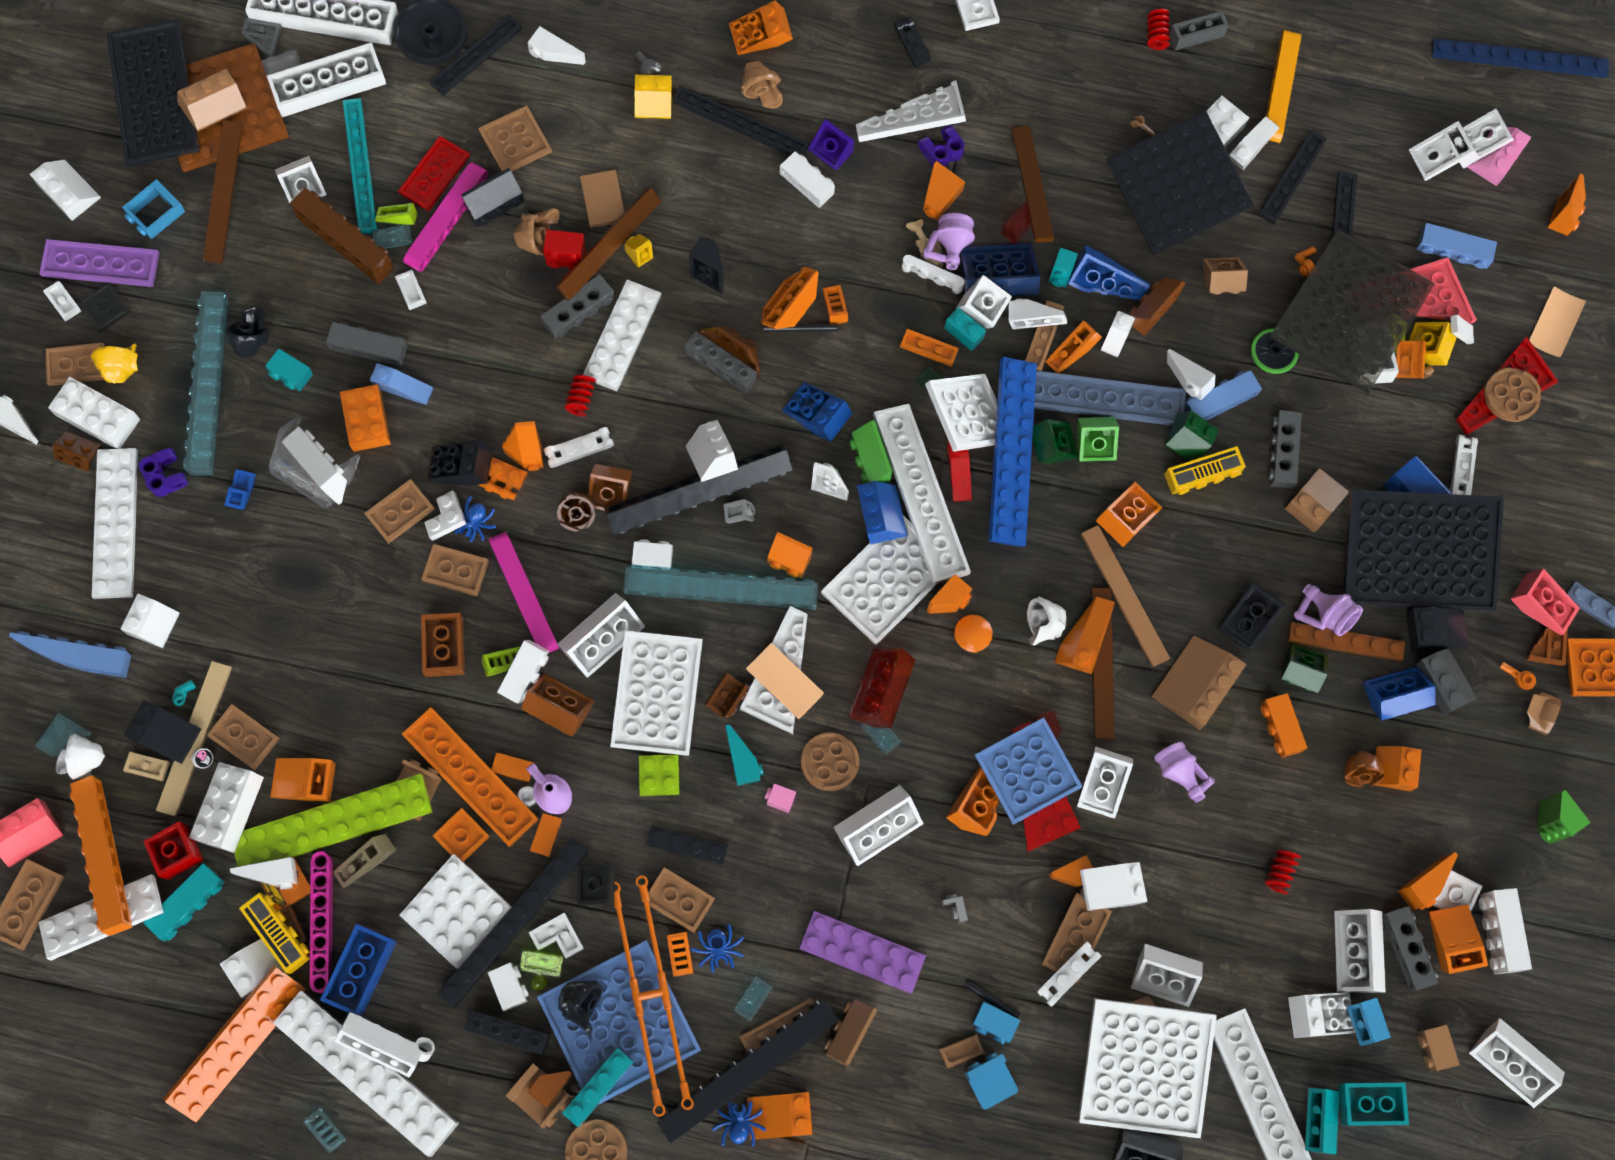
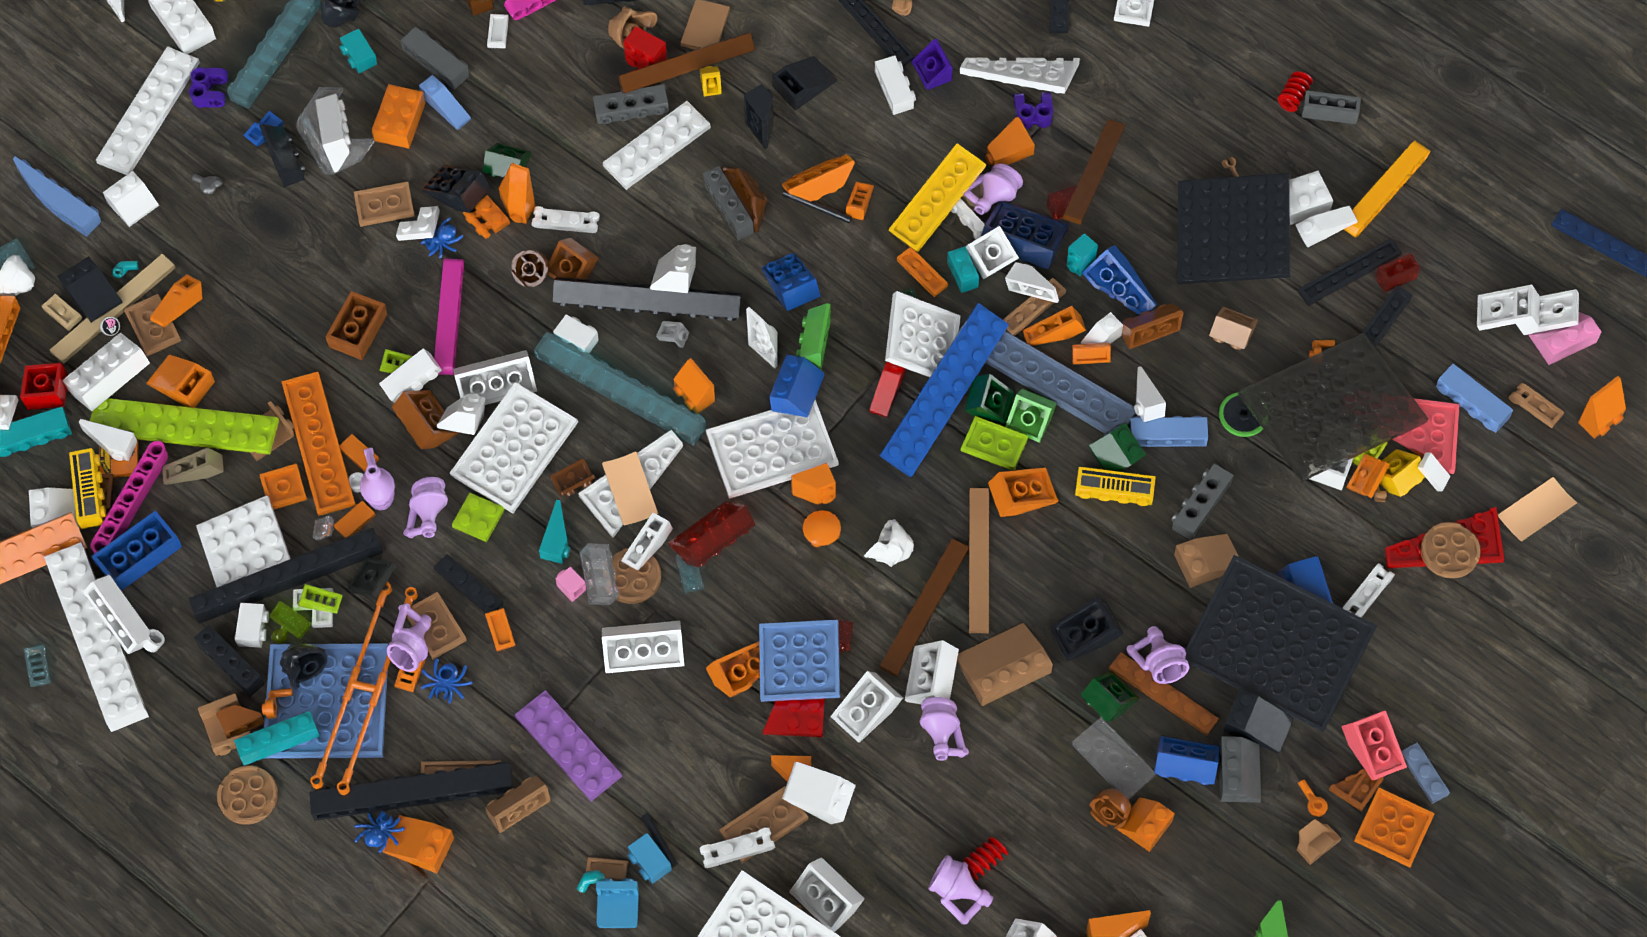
camera: 35 degrees right, 10 degrees down
reddish brown bracket [53,431,100,471] -> none
medium nougat plate [421,544,489,597] -> none
red piece [564,375,596,417] -> none
clear light blue plate [733,976,773,1022] -> none
white plate [873,404,971,584] -> none
light grey bracket [941,894,968,923] -> none
orange wedge [1055,596,1115,674] -> none
orange brick [1261,693,1307,758] -> none
none -> orange slope [150,274,202,327]
none -> flat silver rock [192,174,223,195]
none -> black slope [259,124,306,187]
none -> orange plate [262,688,293,719]
none -> lime slope [298,584,343,614]
none -> clear plate [313,516,334,541]
none -> lavender piece [387,603,432,672]
none -> lavender piece [403,477,448,539]
none -> white slope [437,394,485,435]
none -> dark green slope [482,143,531,177]
none -> orange tile [485,608,516,652]
none -> teal arm [576,870,605,893]
none -> clear brick [580,543,619,606]
none -> white slope [621,513,673,571]
none -> black slope [772,56,837,111]
none -> yellow plate [889,144,986,253]
none -> white slope [904,640,959,704]
none -> lavender piece [928,855,993,924]
none -> lime plate [961,416,1028,471]
none -> orange tile [1072,343,1111,365]
none -> clear plate [1072,718,1156,799]
none -> clear red brick [1375,253,1420,293]
none -> medium nougat plate [1509,383,1564,428]

